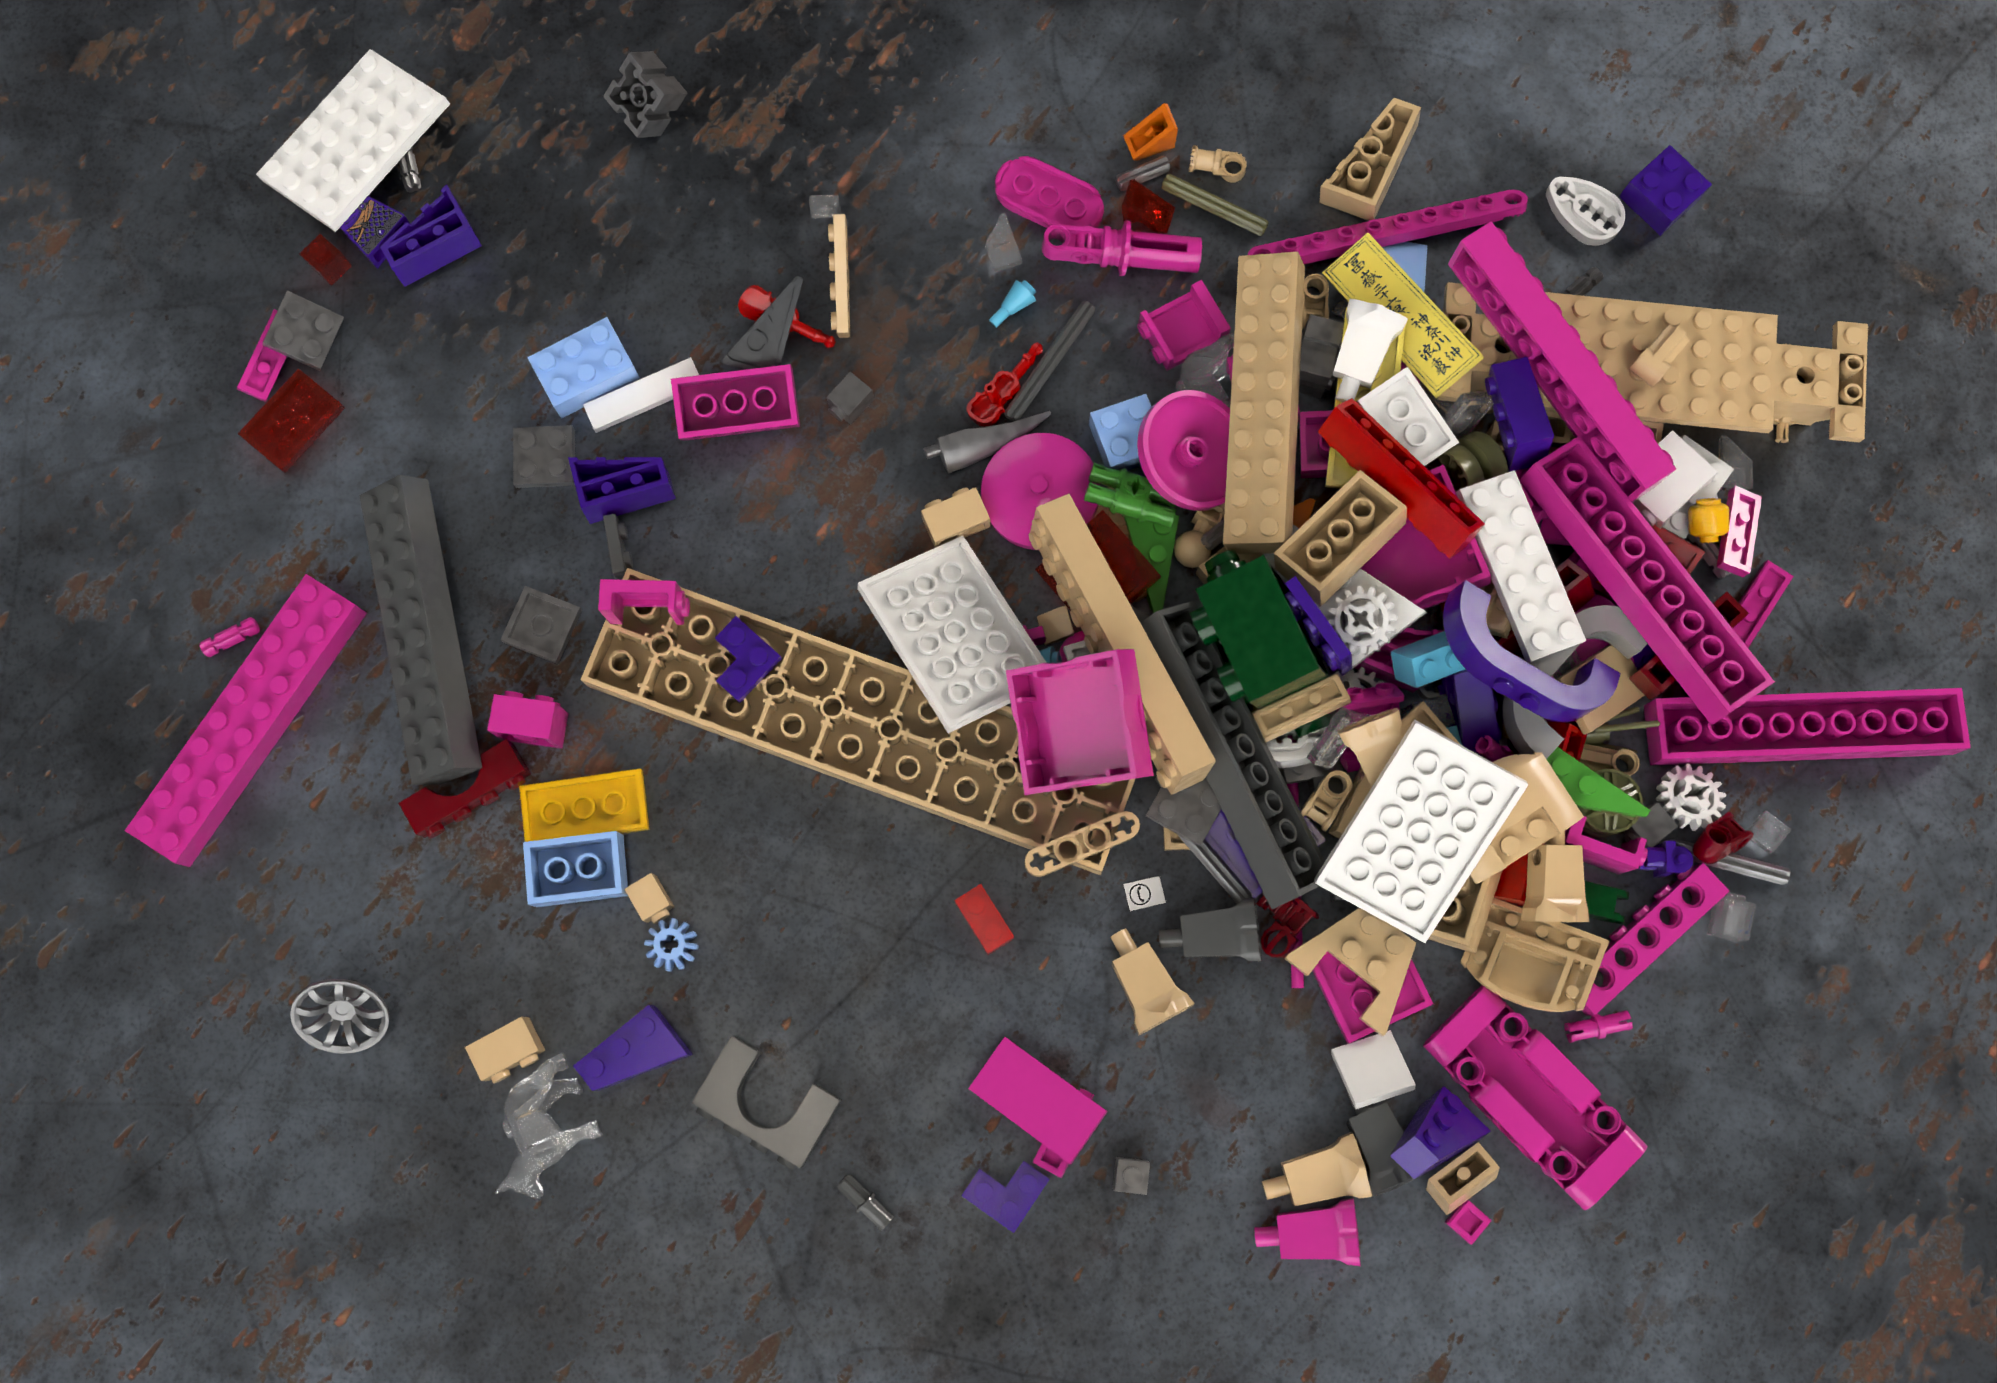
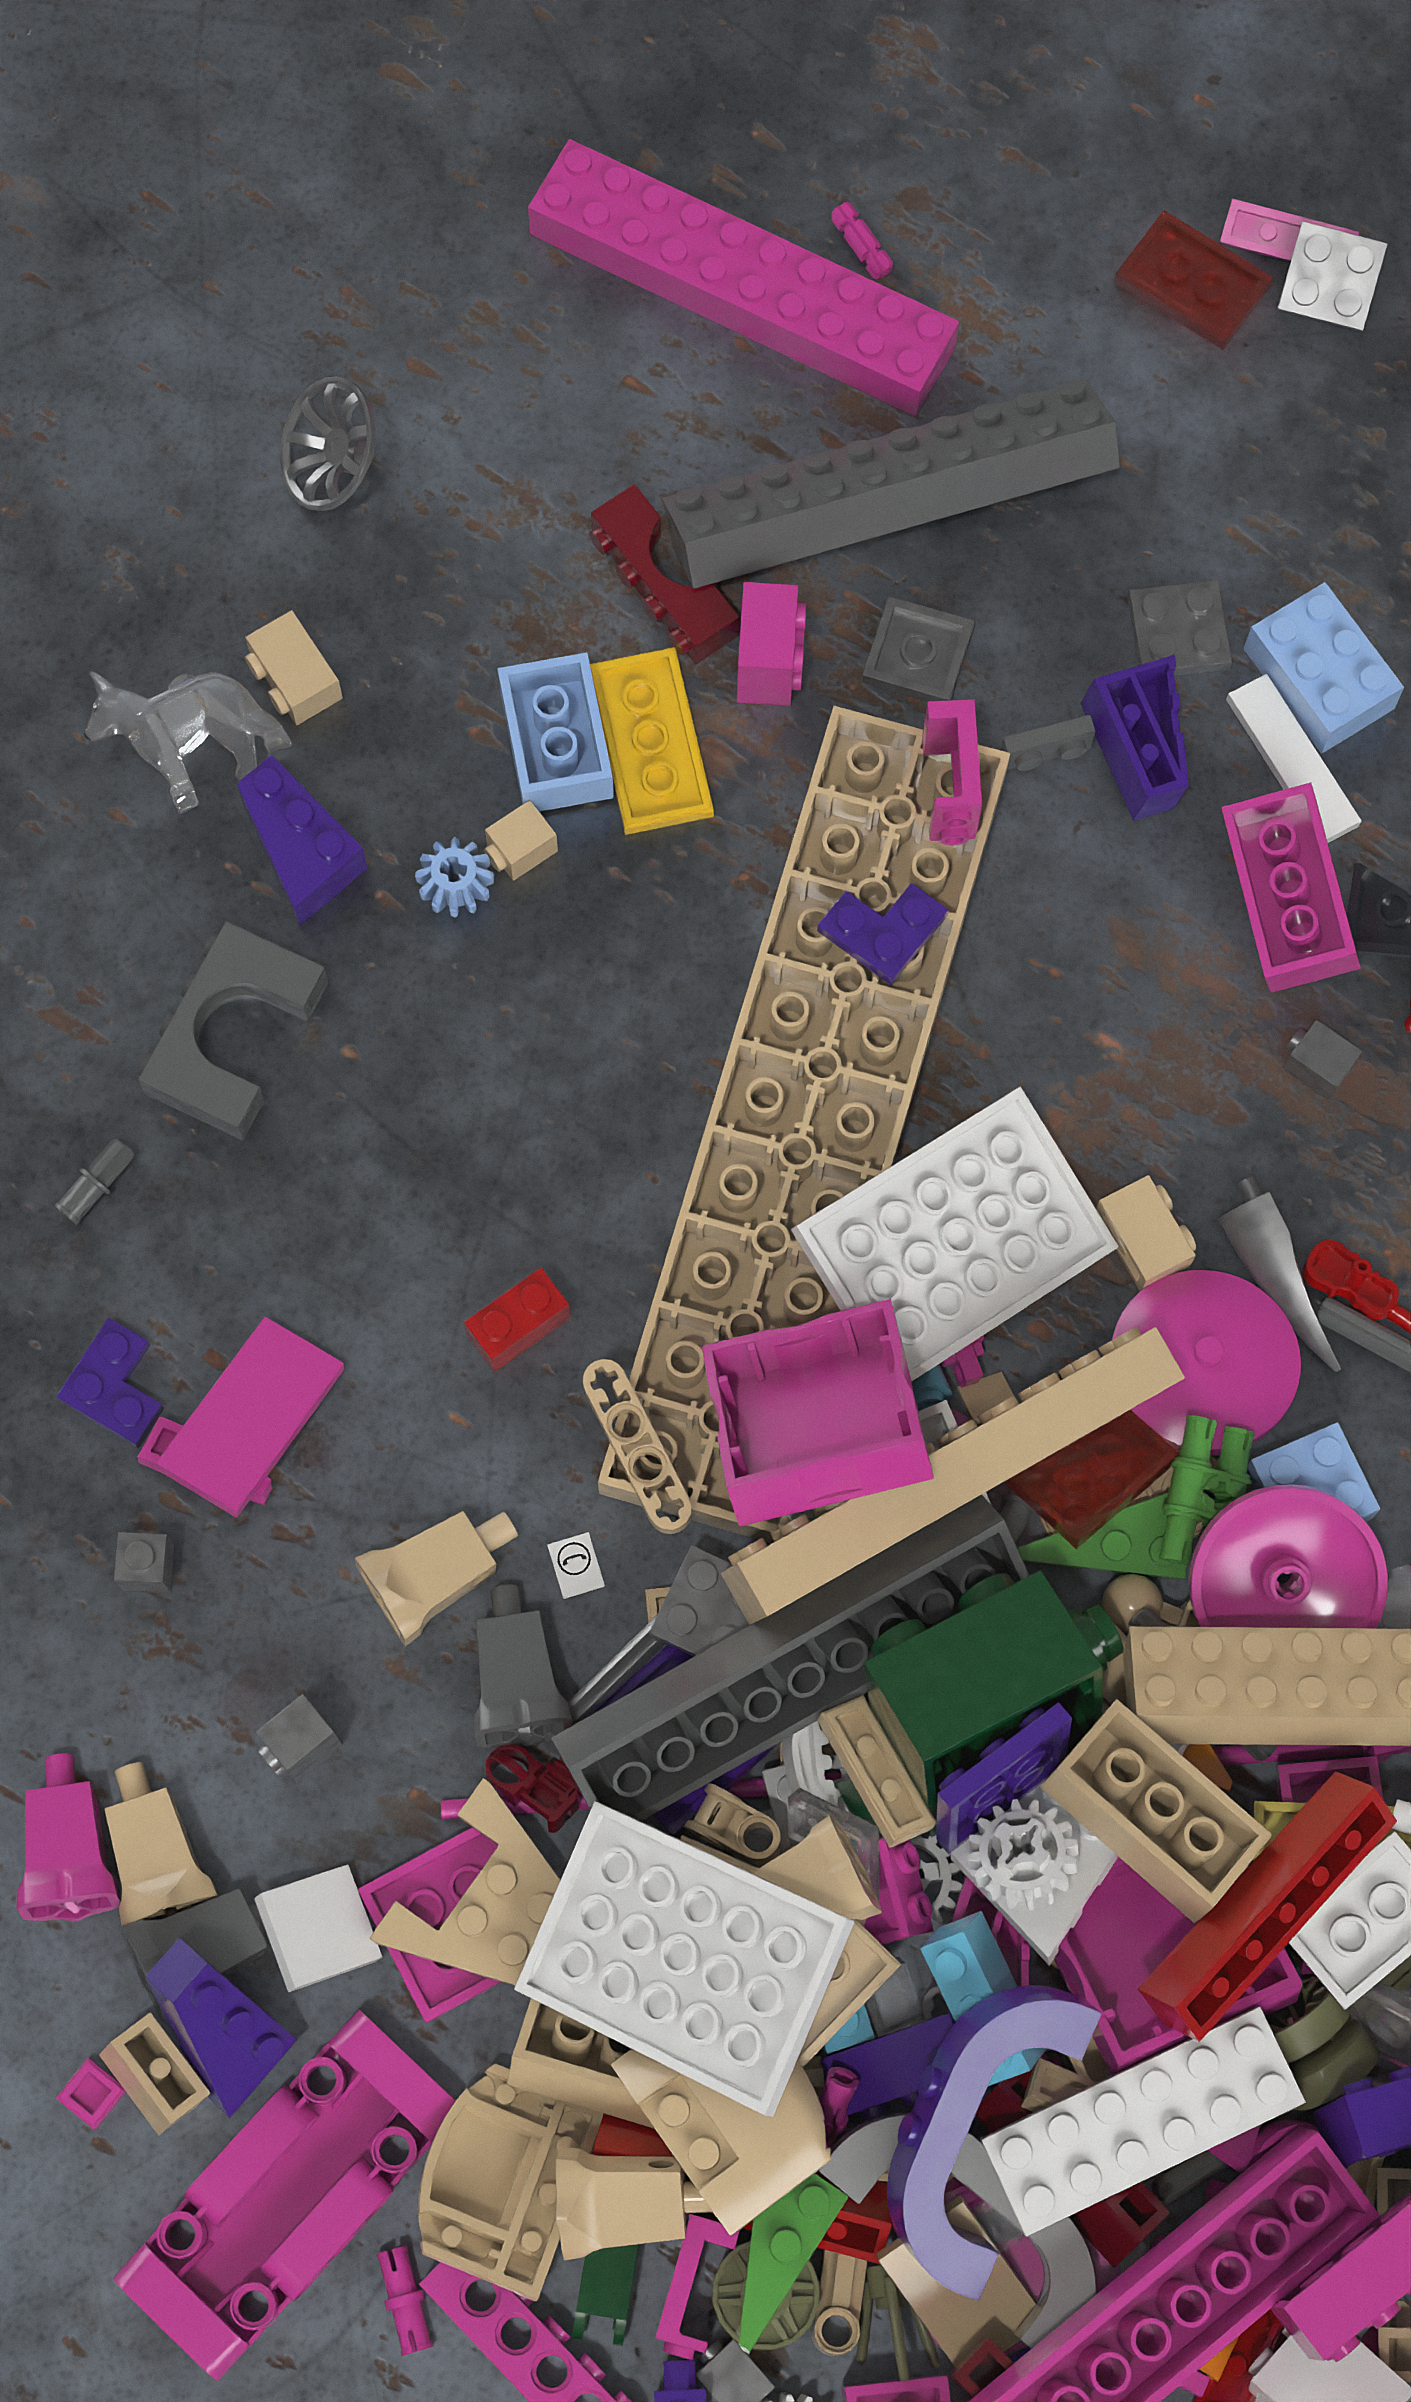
camera: 85 degrees right, 5 degrees down
none -> flat silver brick [256,1694,342,1783]

